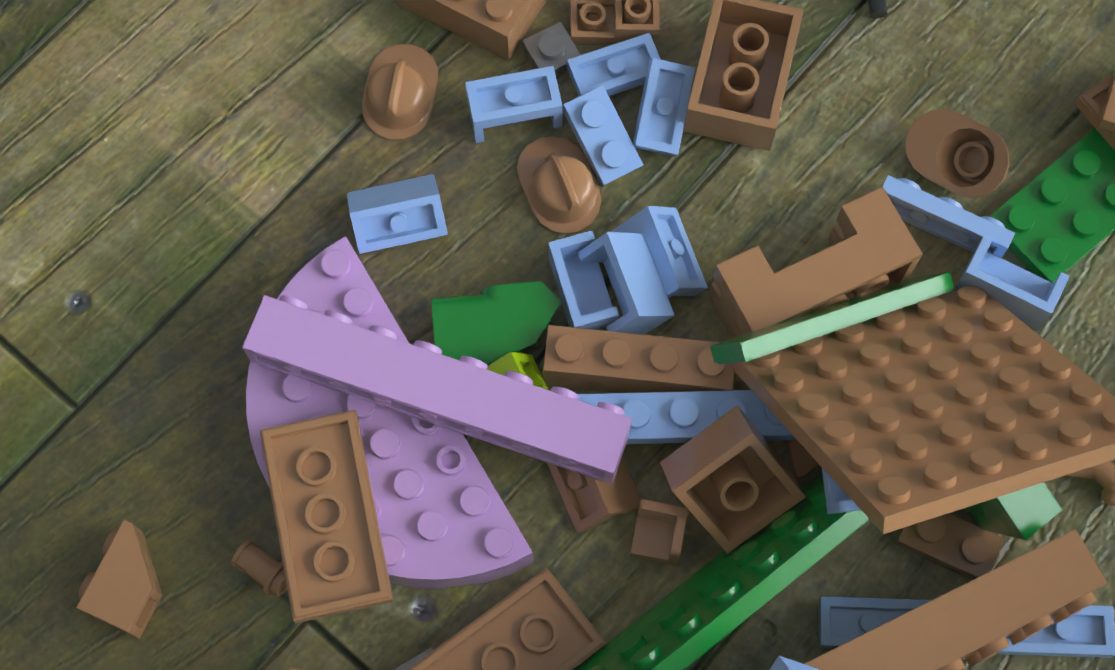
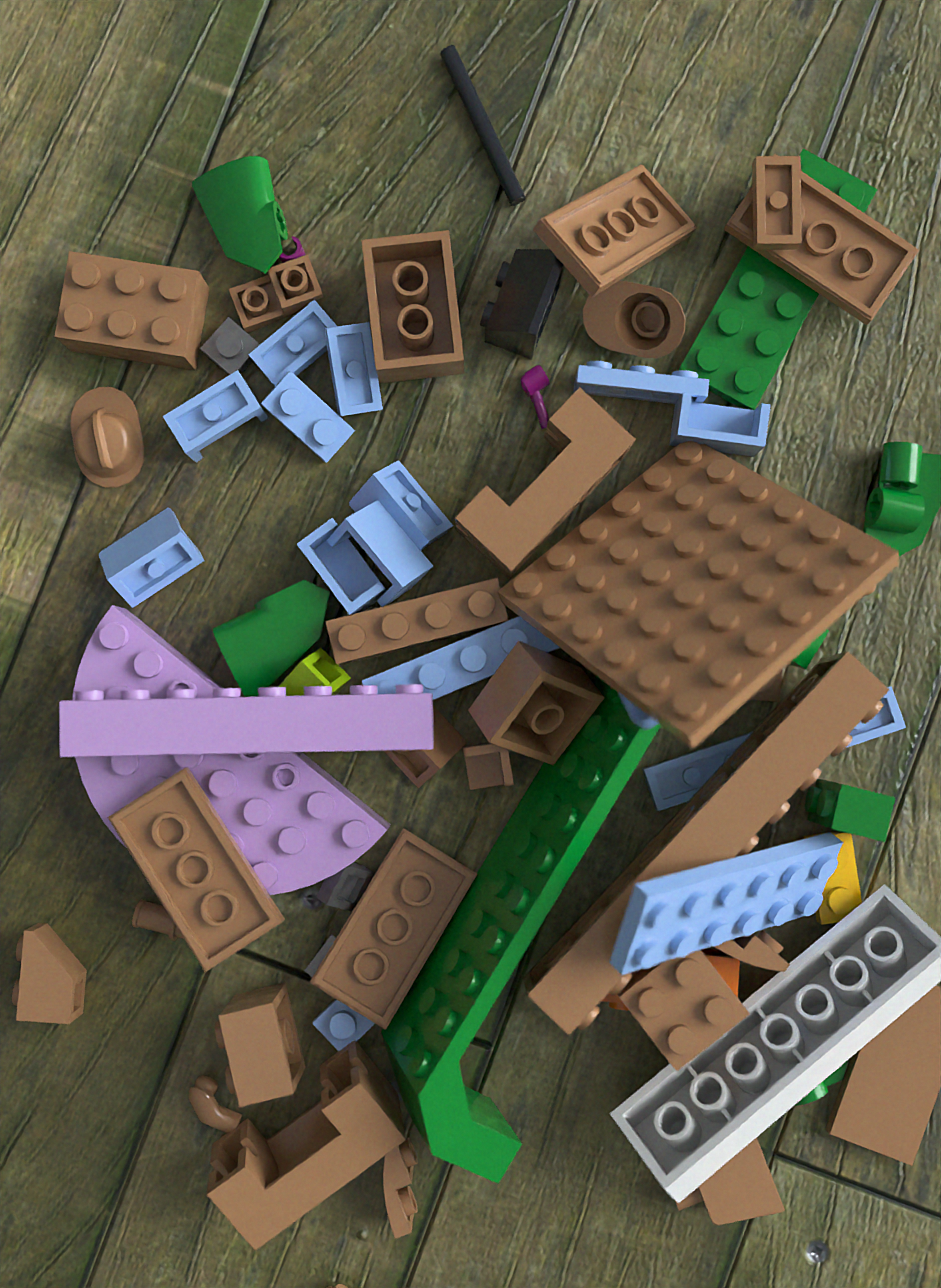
camera: 20 degrees left, 15 degrees up
medium nougat piece [517,136,601,234] -> none
tile [710,272,954,364] -> none
none -> flat silver plate [316,863,375,911]
none -> black slope [480,249,565,360]
none -> magenta hand [520,365,550,429]
none -> medium nougat tile [533,164,697,298]

